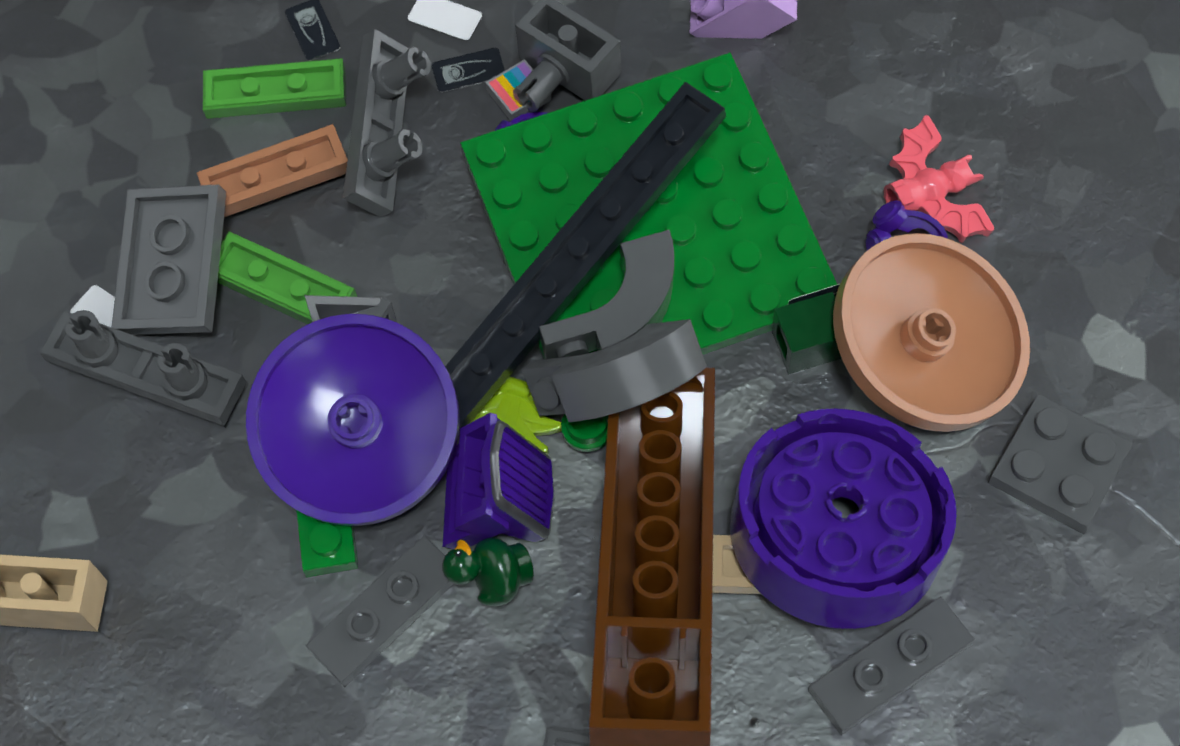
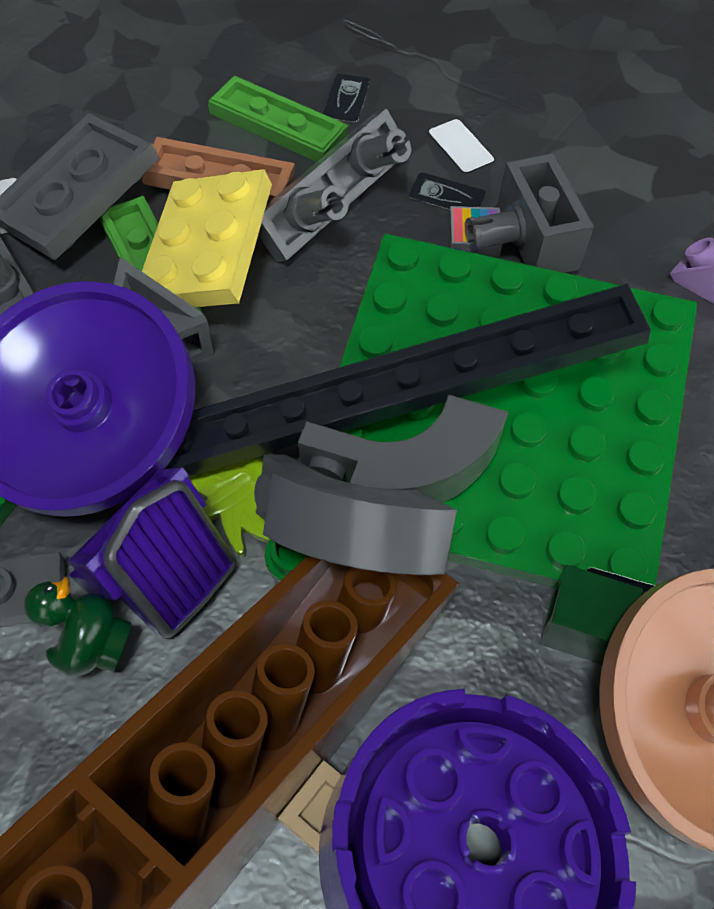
camera: 30 degrees right, 5 degrees down
none -> light yellow plate [142,169,272,307]

